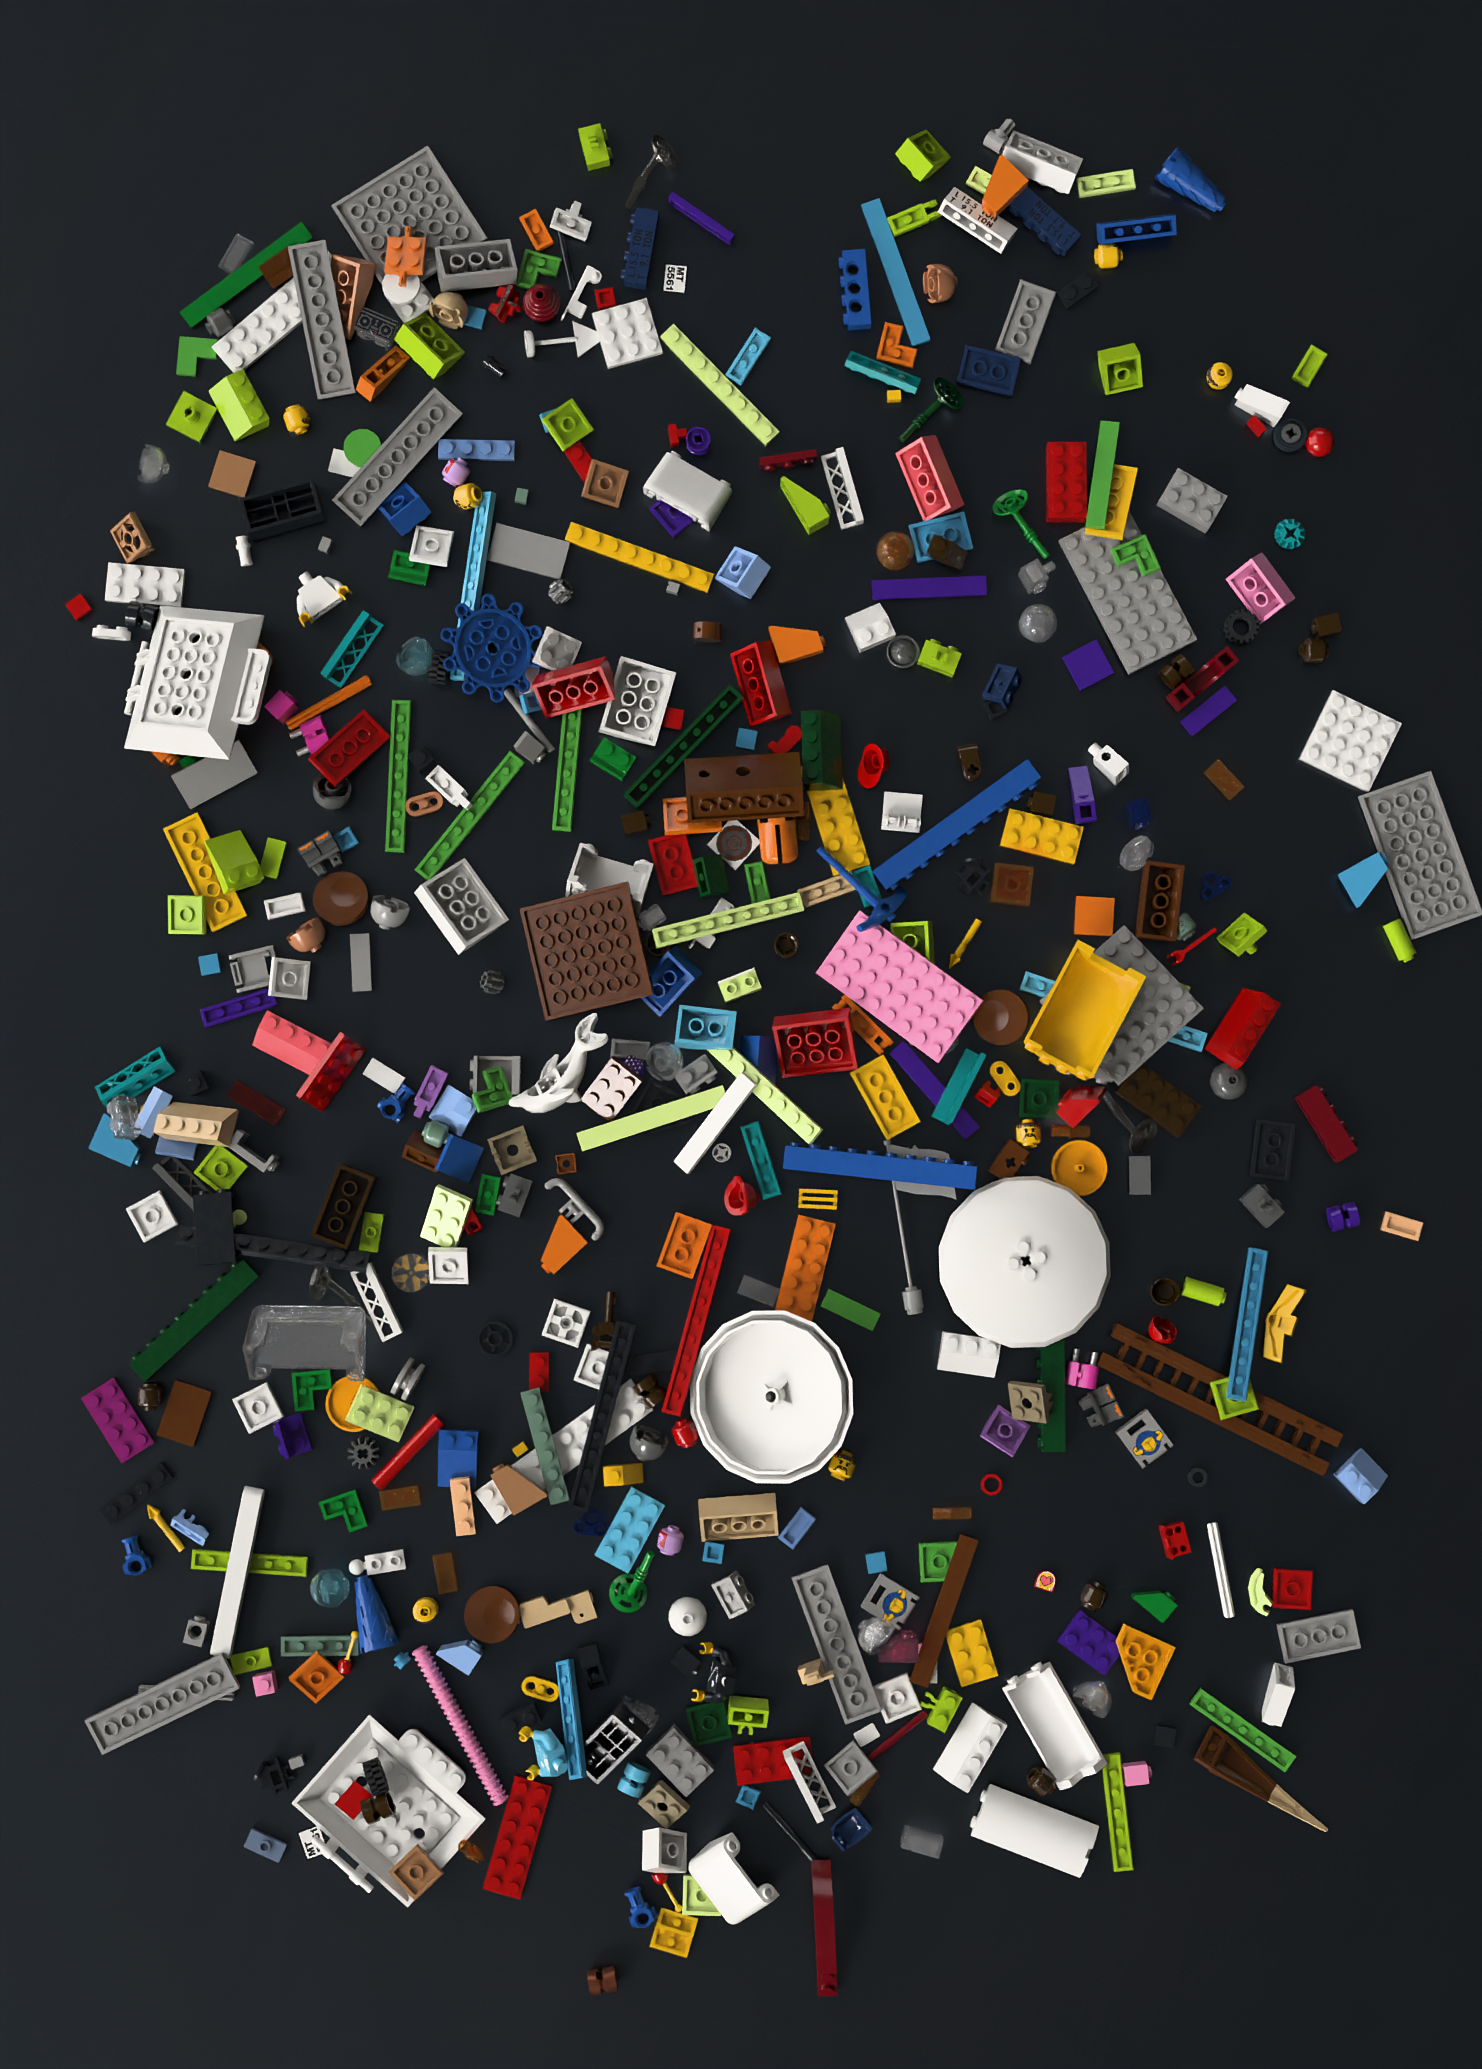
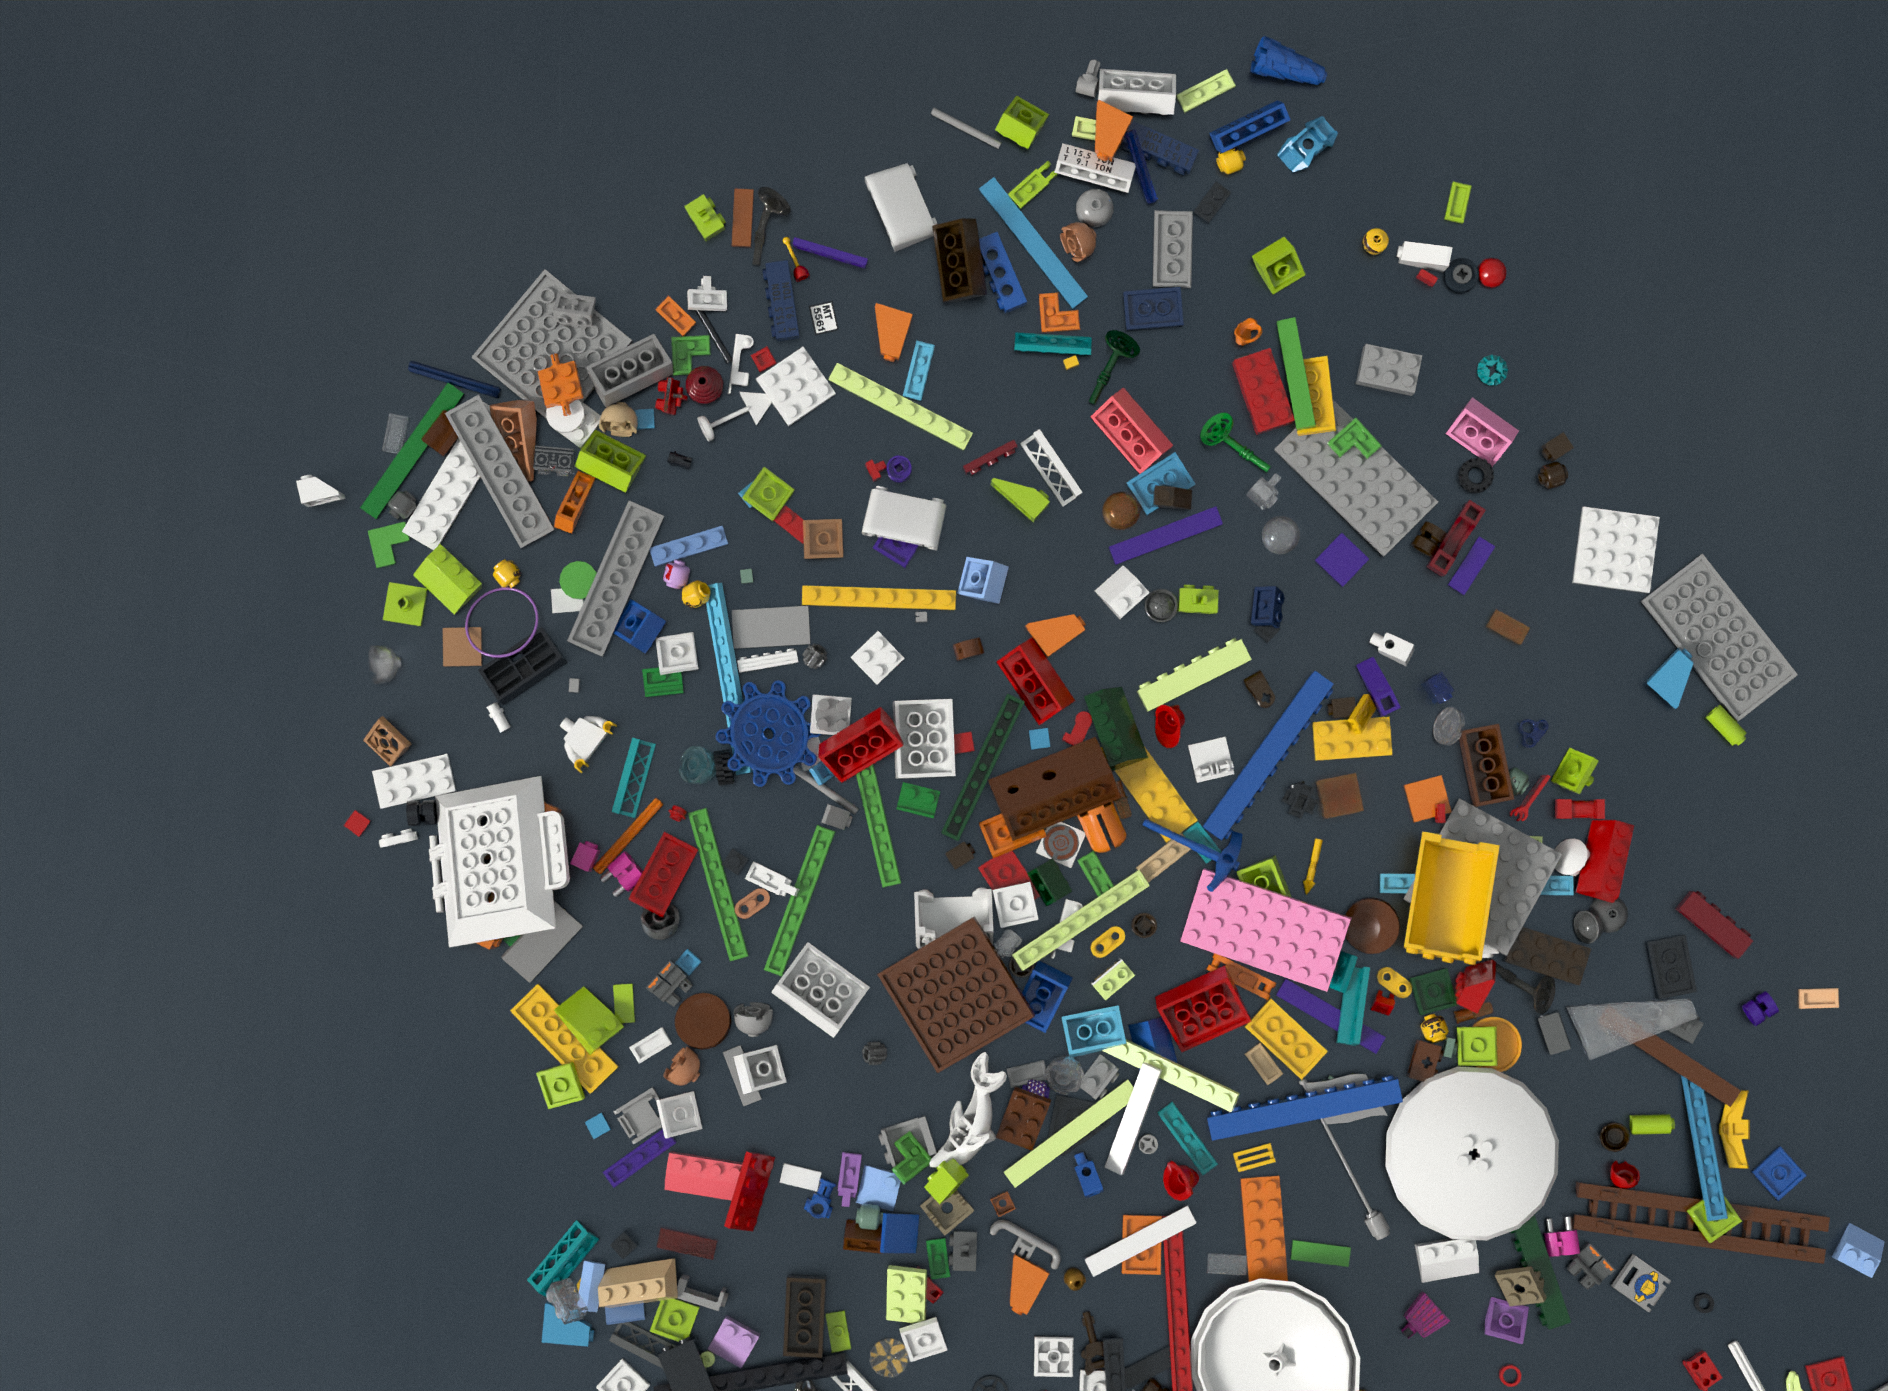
camera: 15 degrees left, 0 degrees up
none -> white slope [296,475,346,507]
none -> dark blue axle [408,361,501,398]
none -> medium lavender piece [465,587,539,658]
none -> light grey bracket [553,292,596,327]
none -> red plate [668,805,687,822]
none -> lavender slope [708,1315,760,1368]
none -> dark orange tile [732,189,754,247]
none -> white brick [734,1045,787,1094]
none -> white piece [737,648,799,673]
none -> hinge [783,237,810,282]
none -> white plate [850,631,905,685]
none -> white windscreen [865,163,937,252]
none -> orange slope [875,303,913,362]
none -> lime brick [924,1158,969,1204]
none -> light grey bar [931,108,1002,149]
none -> dark brown brick [932,218,987,302]
none -> white plate [992,882,1039,928]
none -> pearl gold piece [1064,1268,1086,1291]
none -> blue torso [1074,1152,1104,1198]
none -> light grey cylinder [1076,189,1114,228]
none -> white tile [1084,1205,1197,1277]
none -> yellow plate [1090,926,1125,958]
none -> clear blue axle [1126,130,1157,204]
none -> yellowish green brick [1137,638,1252,712]
none -> orange piece [1234,318,1262,346]
none -> tan tile [1245,1043,1283,1085]
none -> dark azure piece [1277,116,1338,173]
none -> teal plate [1329,951,1358,994]
none -> yellow tile [1348,694,1377,734]
none -> magenta torso [1401,1291,1450,1339]
none -> red tile [1435,803,1446,823]
none -> sand green plate [1442,1037,1457,1058]
none -> lime tile [1457,1026,1498,1066]
none -> red piece [1555,799,1605,819]
none -> white dish [1555,839,1590,876]
none -> clear wing [1566,999,1698,1060]
none -> dark grey hat [1574,911,1603,944]
none -> reddish brown tile [1598,1005,1741,1107]
none -> blue tile [1751,1146,1807,1201]

